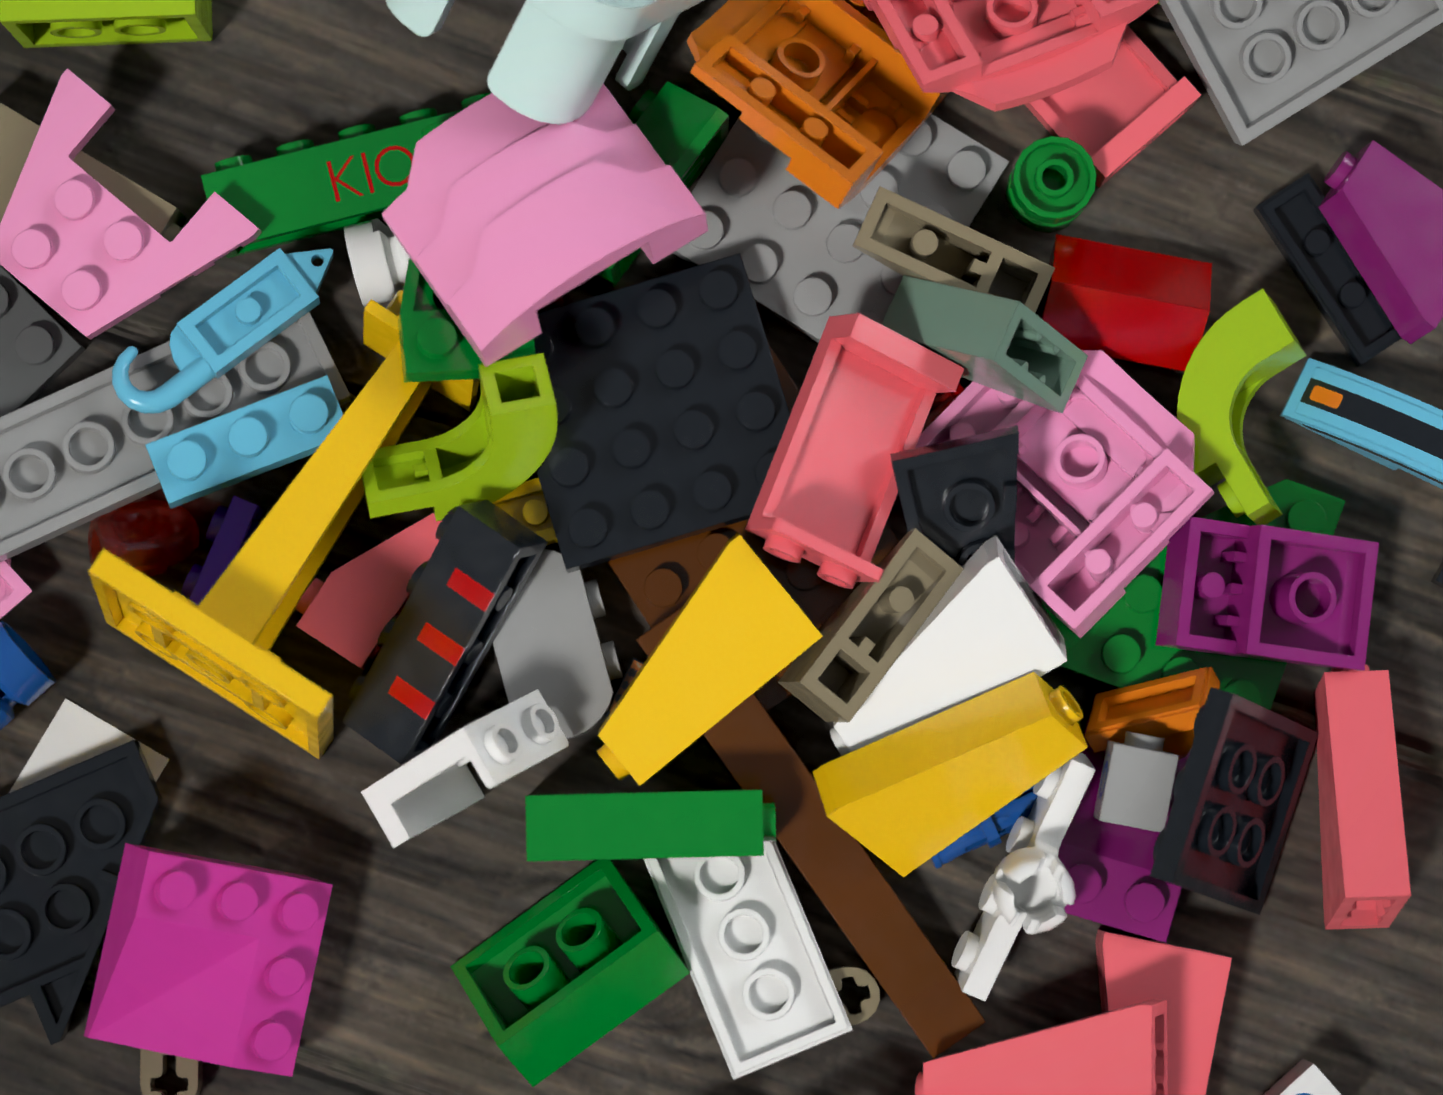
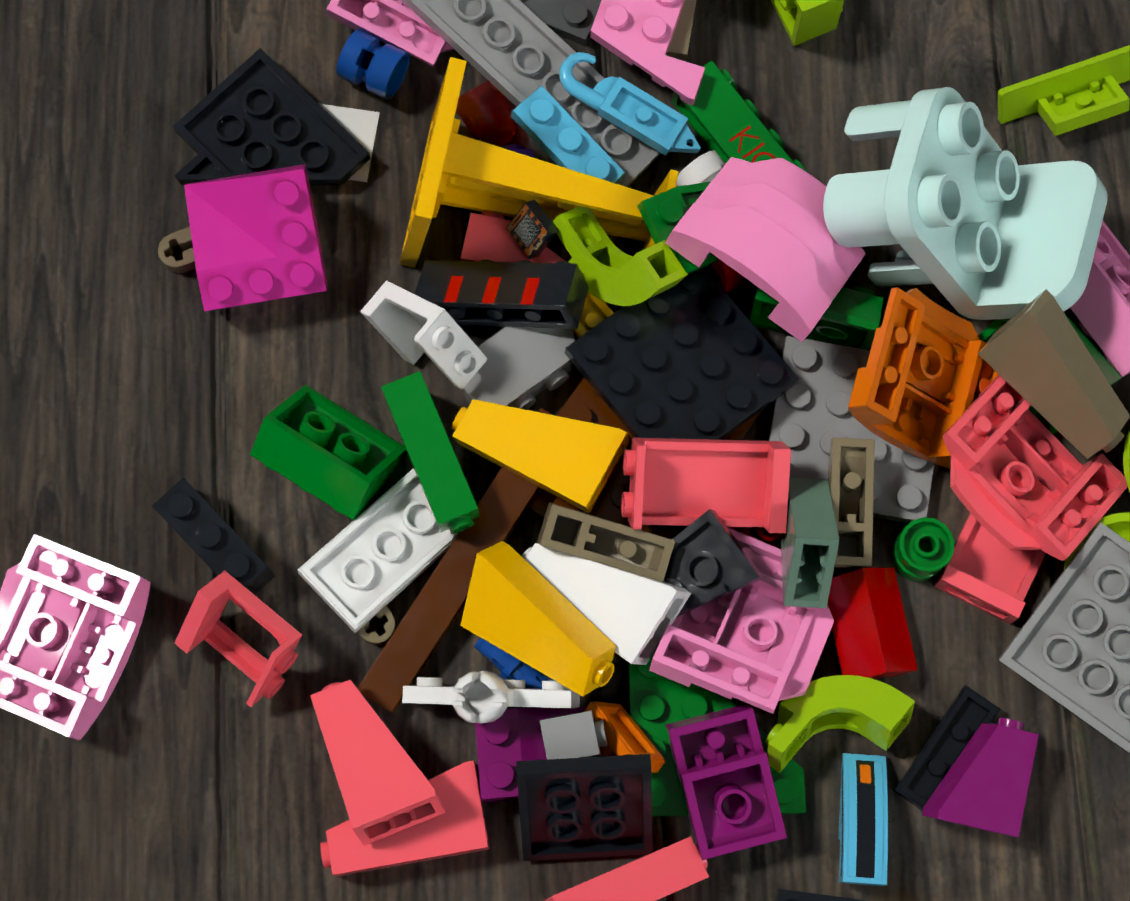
camera: 75 degrees right, 10 degrees down
none -> tile [505,200,559,259]

